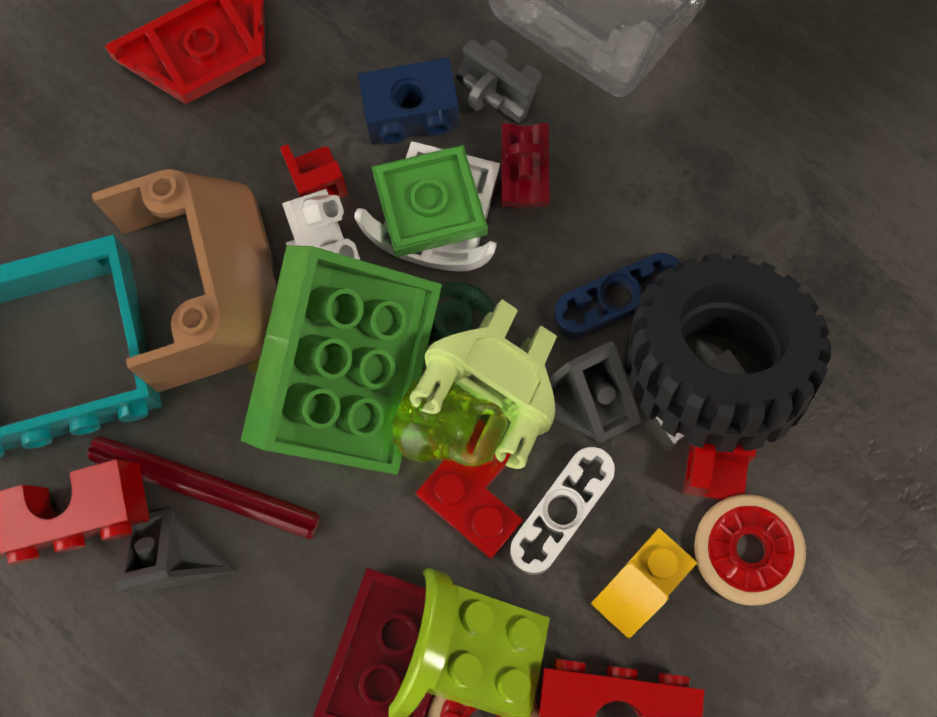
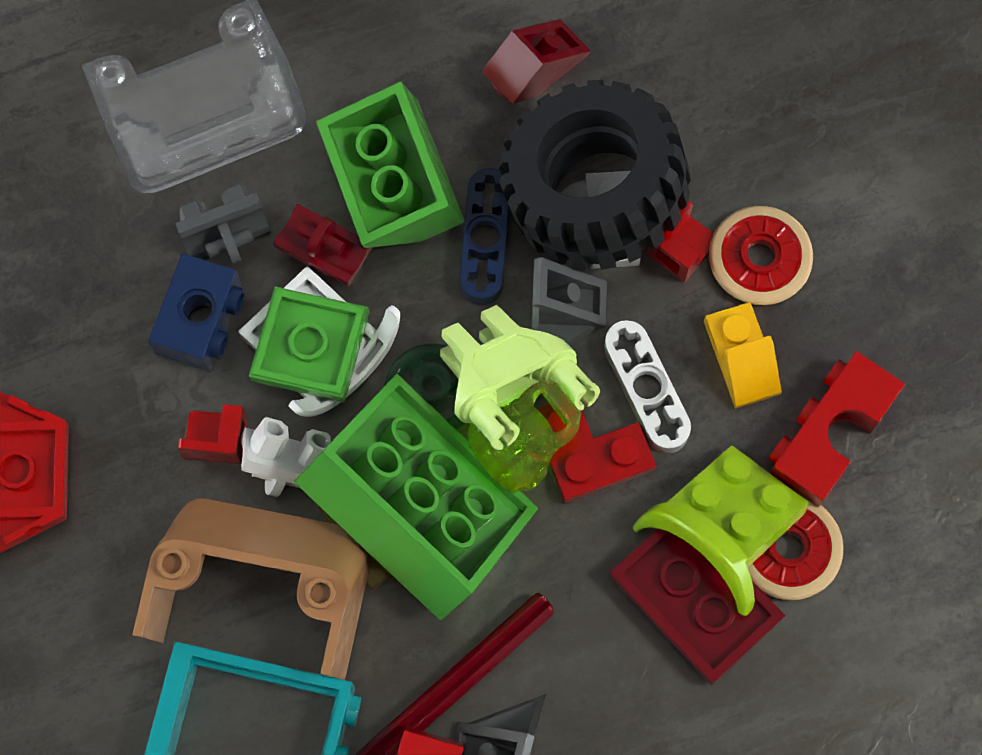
camera: 65 degrees left, 0 degrees up
none -> bright green slope [316,81,465,248]
none -> dark red slope [482,19,590,104]

